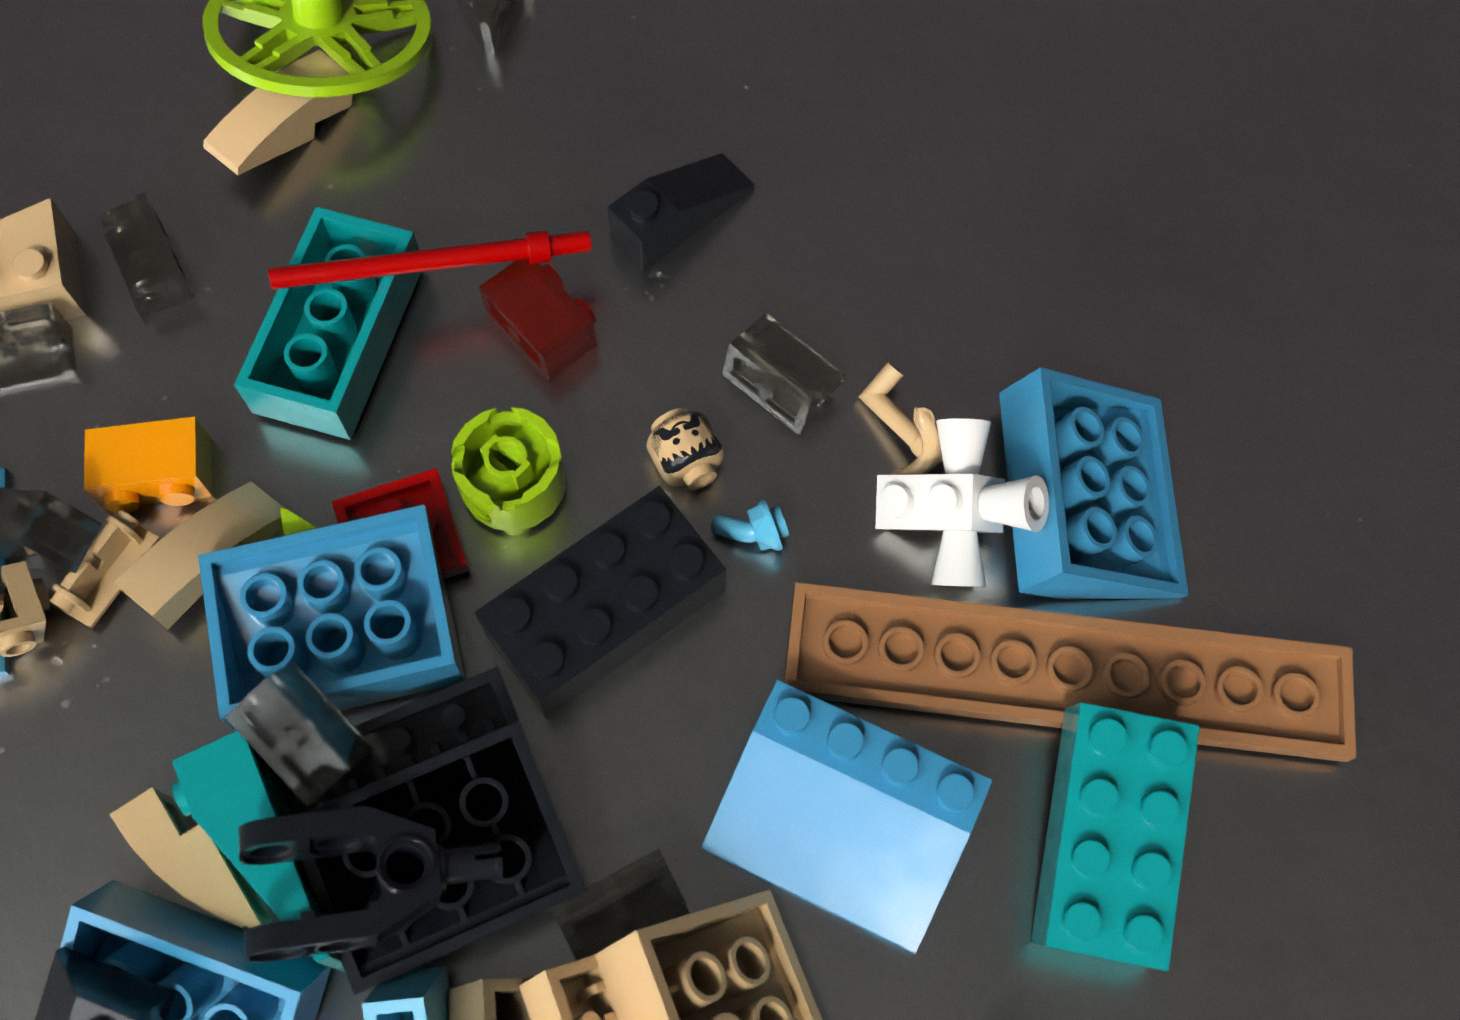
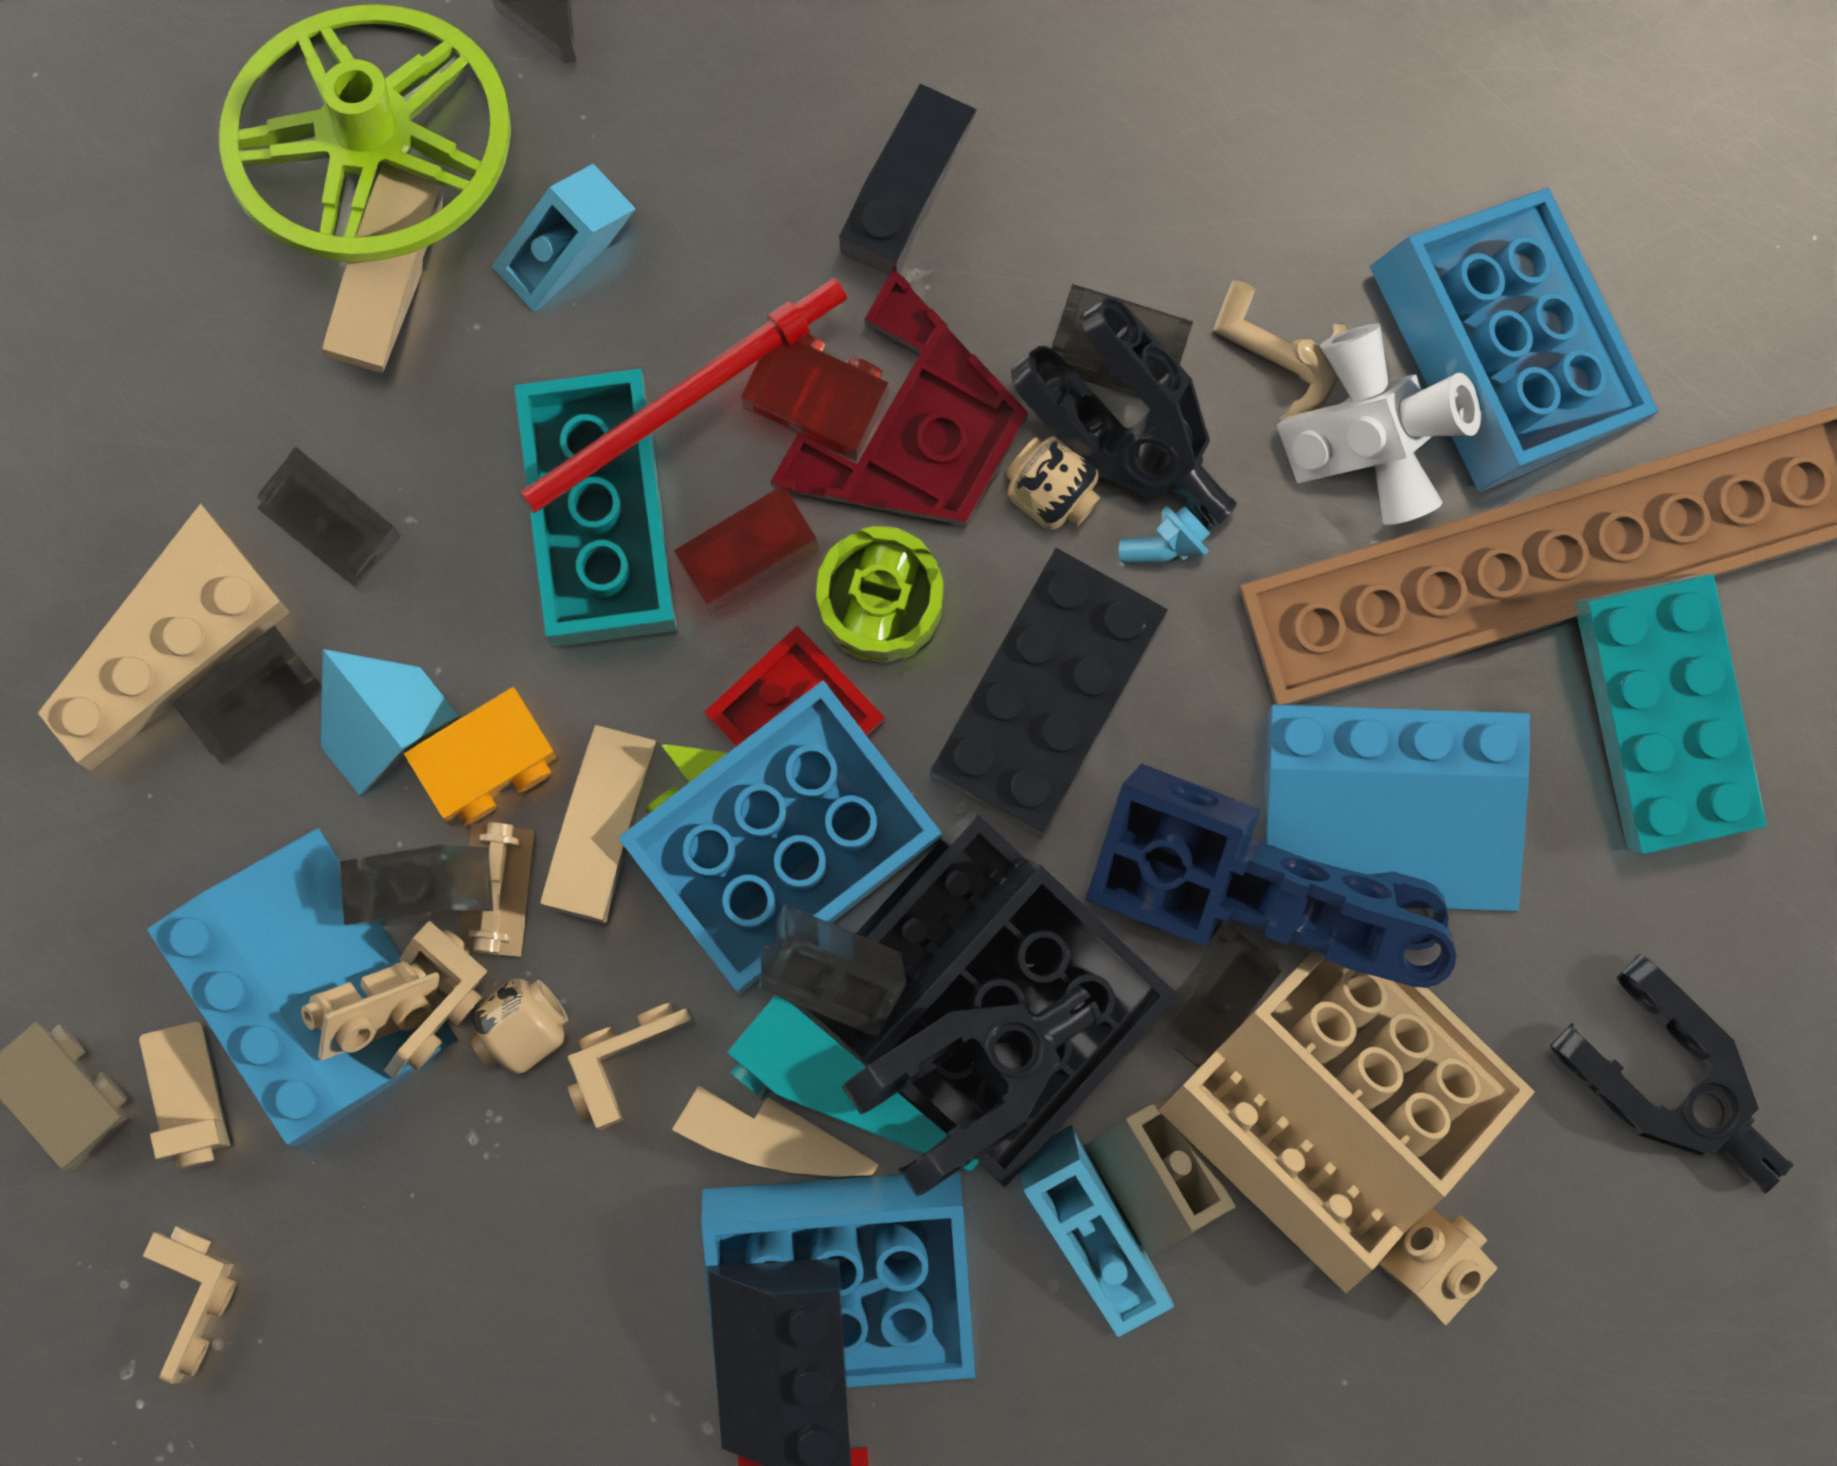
camera: 20 degrees left, 15 degrees up
none -> medium azure slope [320,649,460,797]
none -> tan head [469,978,568,1074]
none -> medium azure slope [491,164,636,312]
none -> tan bracket [567,1002,695,1131]
none -> clear red brick [674,485,819,615]
none -> dark red wing [770,269,1028,526]
none -> black piece [1011,297,1237,530]
none -> dark blue brick [1085,764,1456,988]

